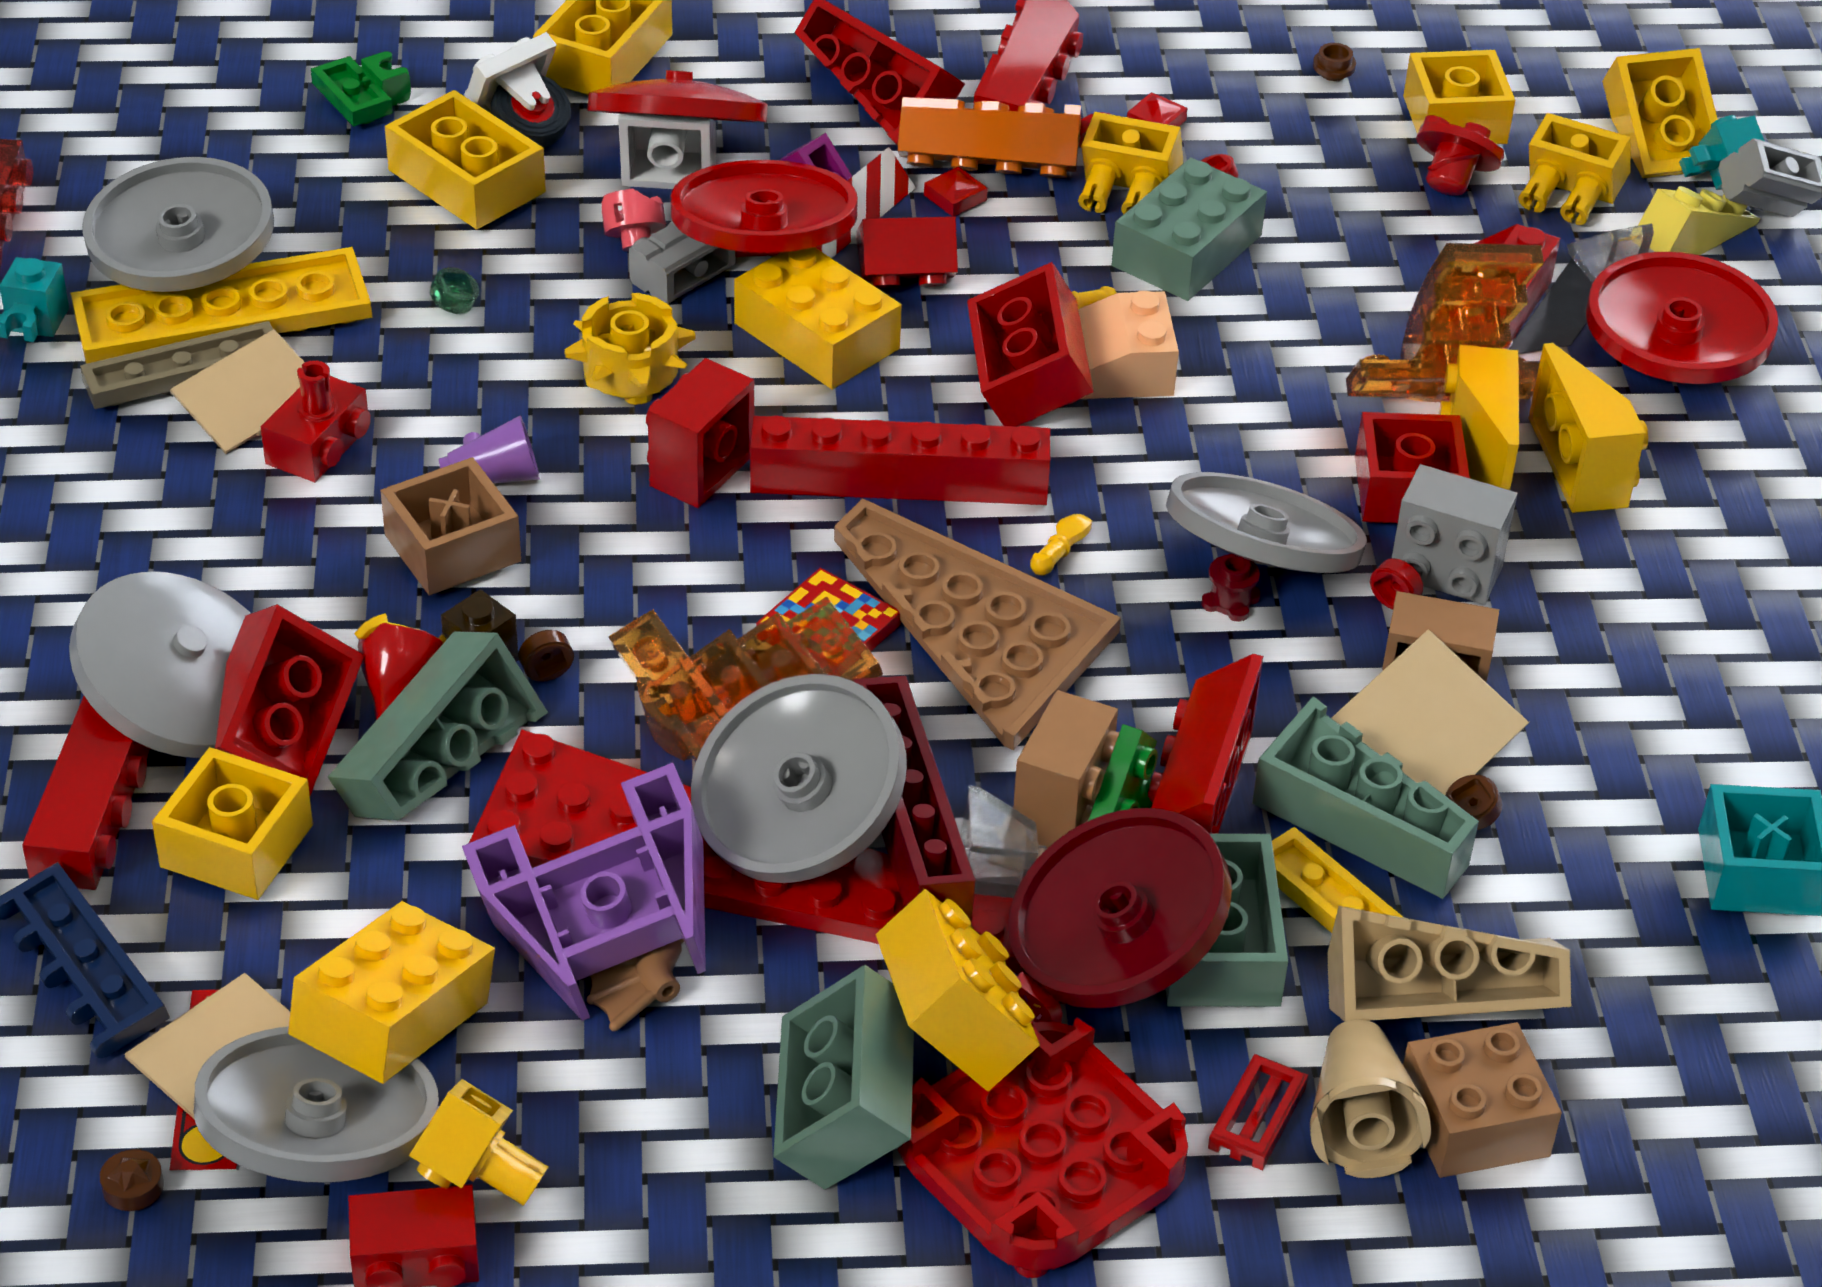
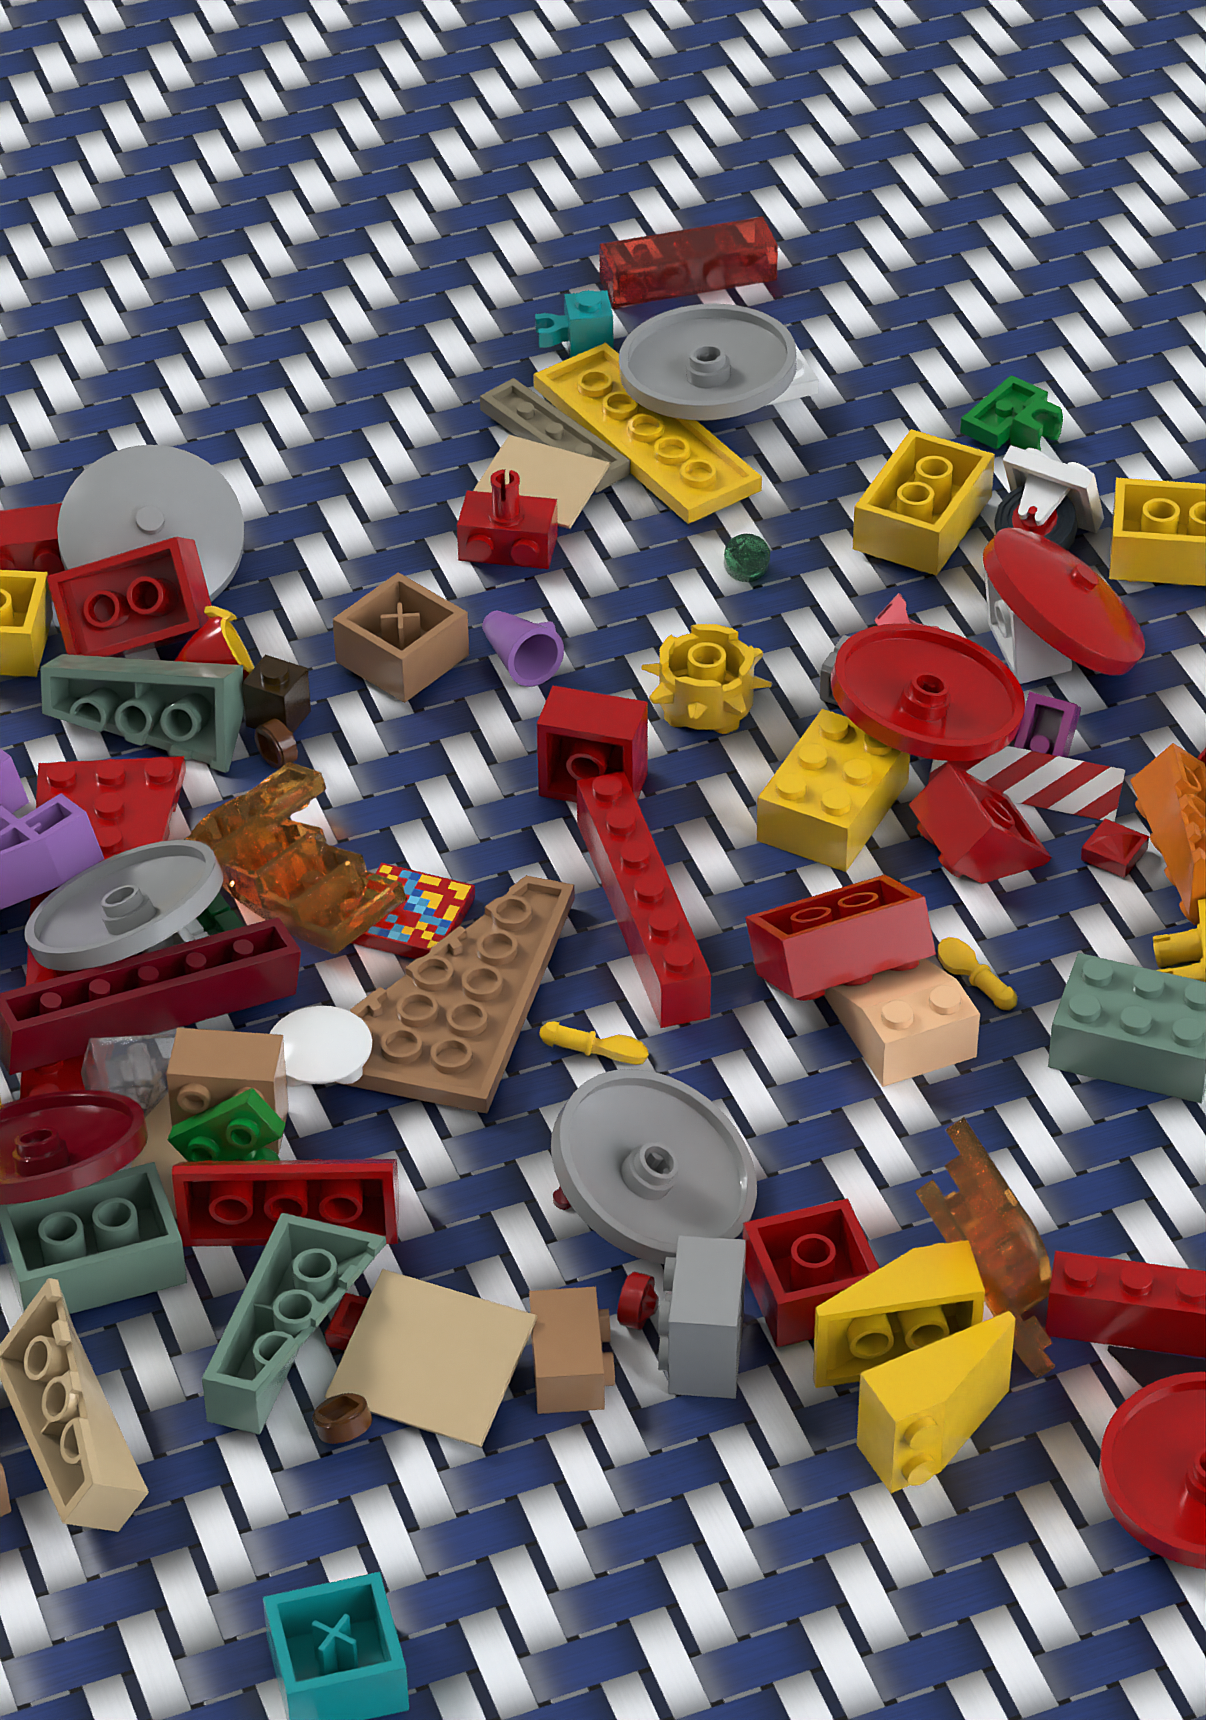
camera: 75 degrees right, 0 degrees up
yellow plate [1272,827,1404,933] -> none
none -> white dish [270,1006,372,1087]

